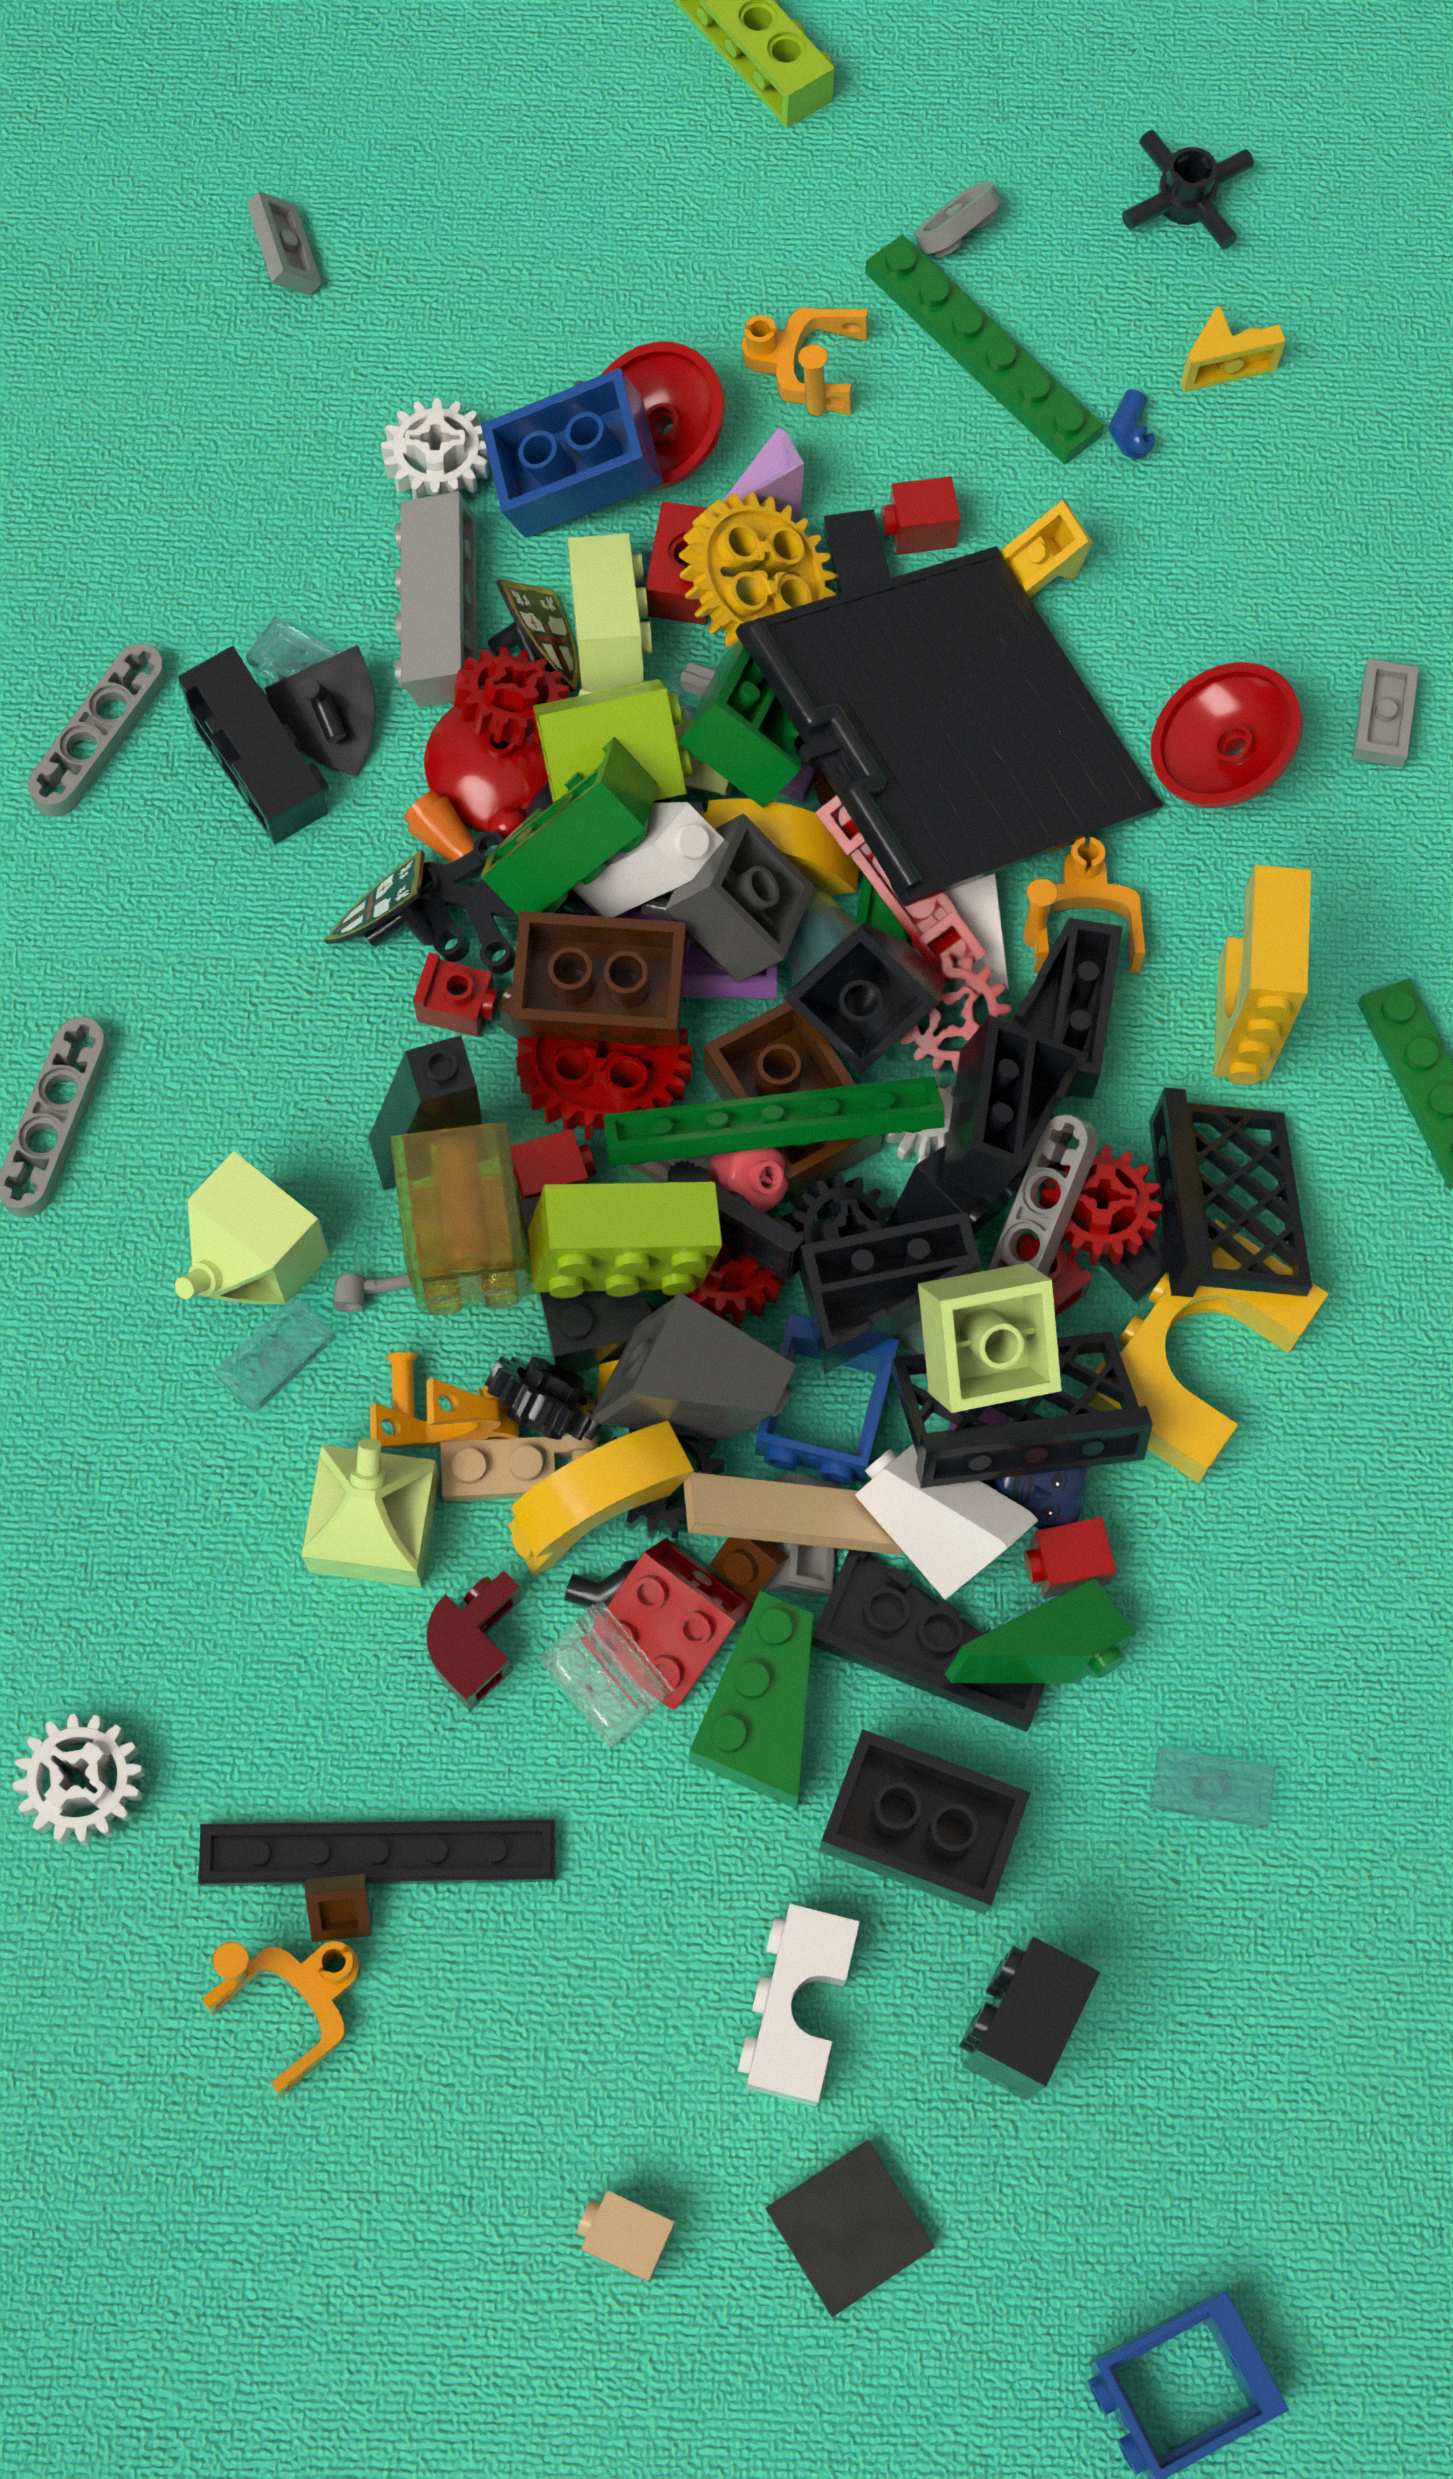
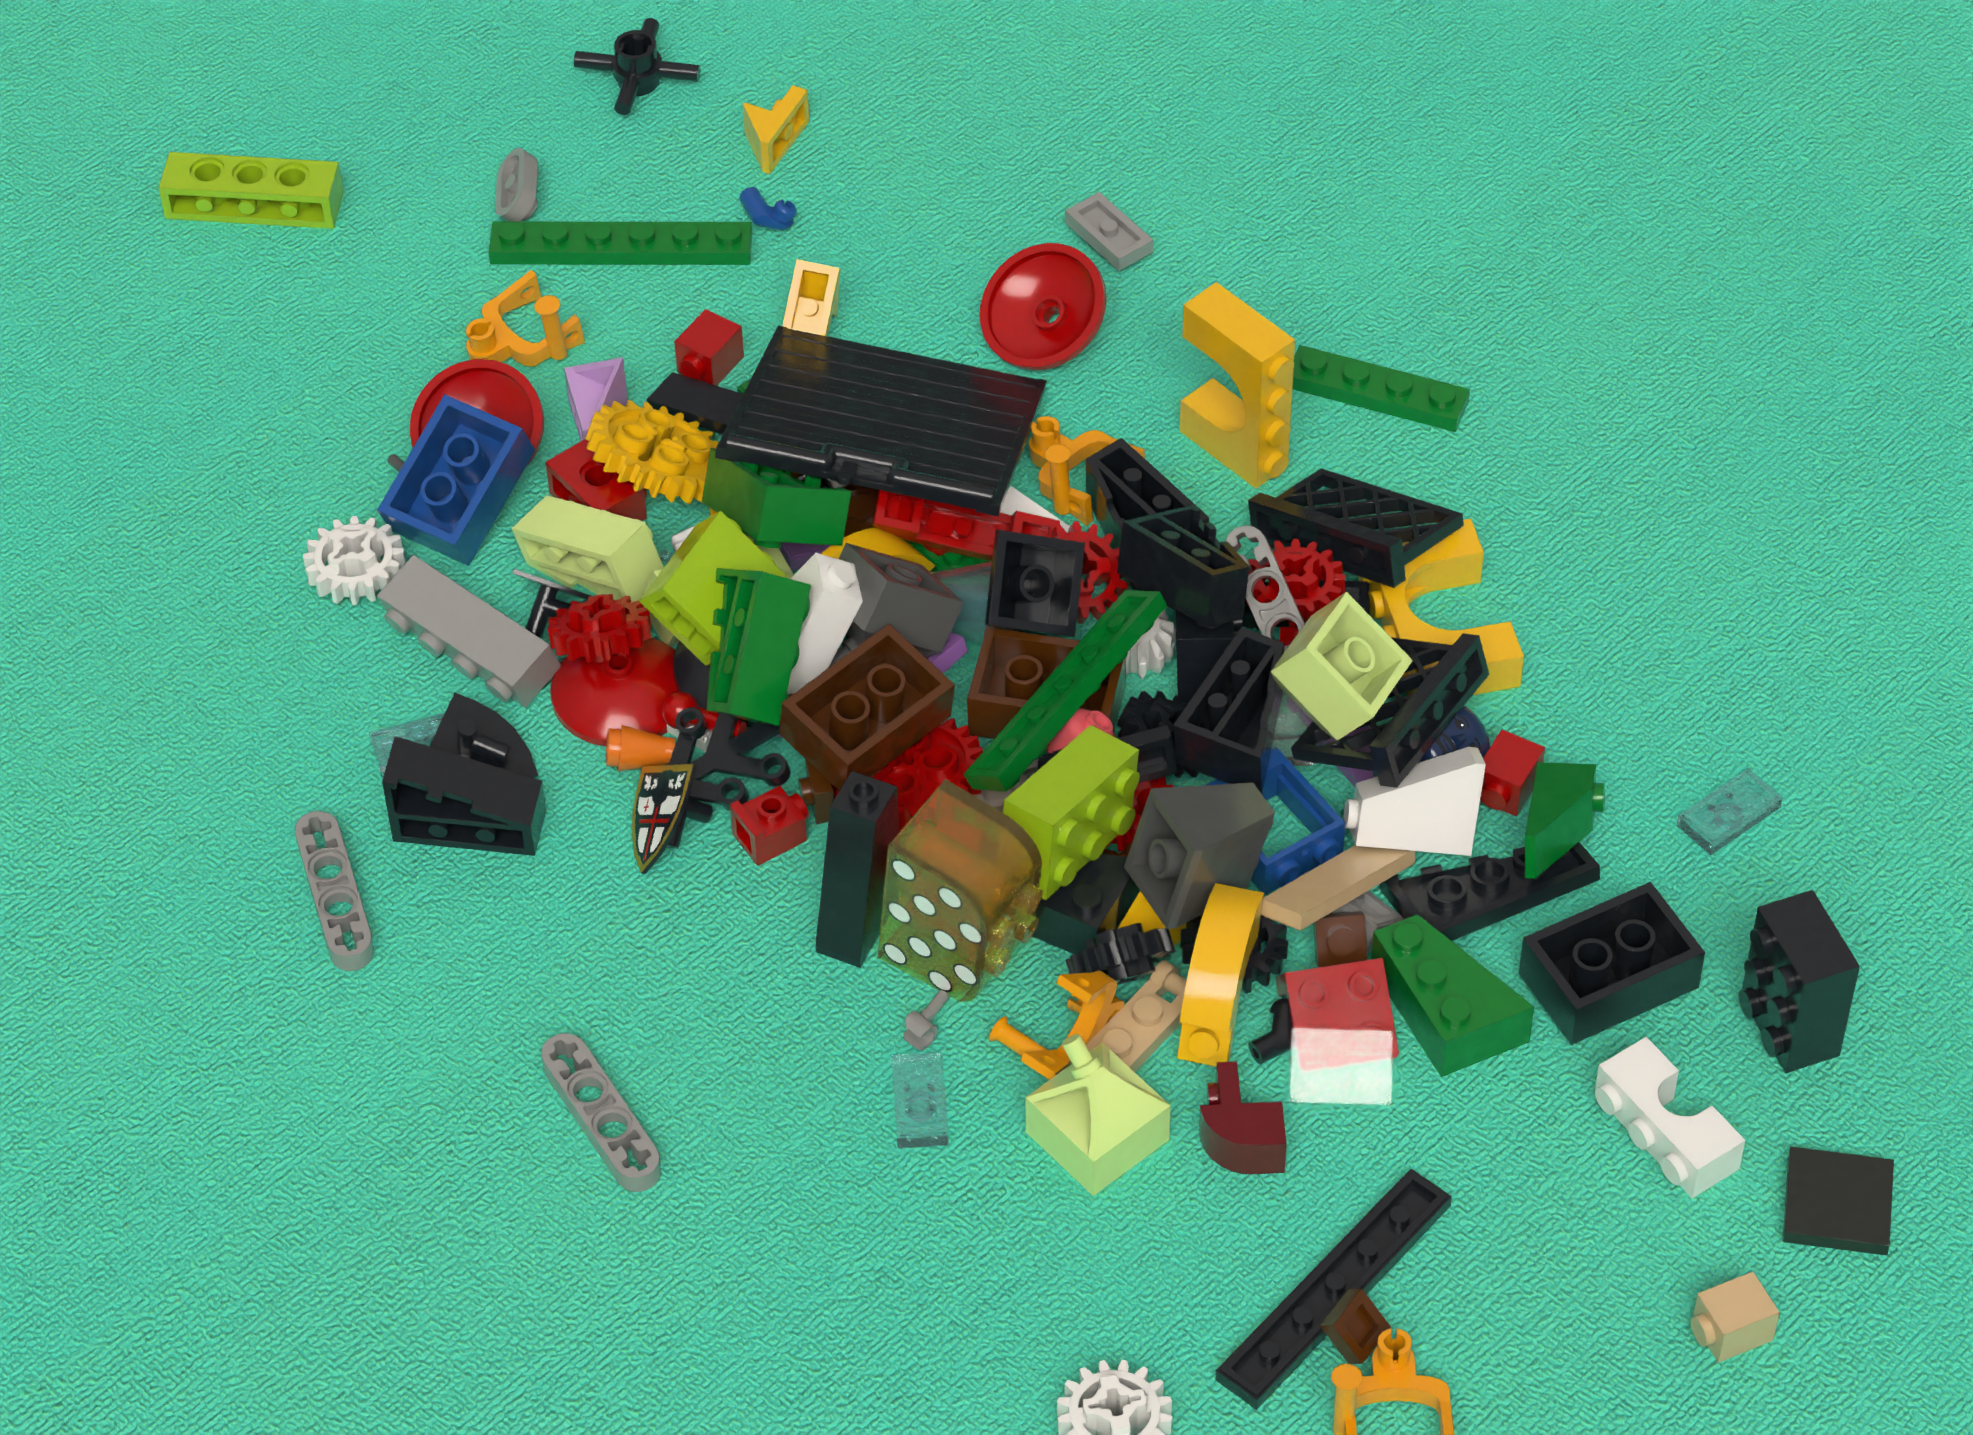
camera: 45 degrees left, 20 degrees down
yellowish green piece [175,1151,330,1304] -> none
light grey plate [247,191,322,295] -> none

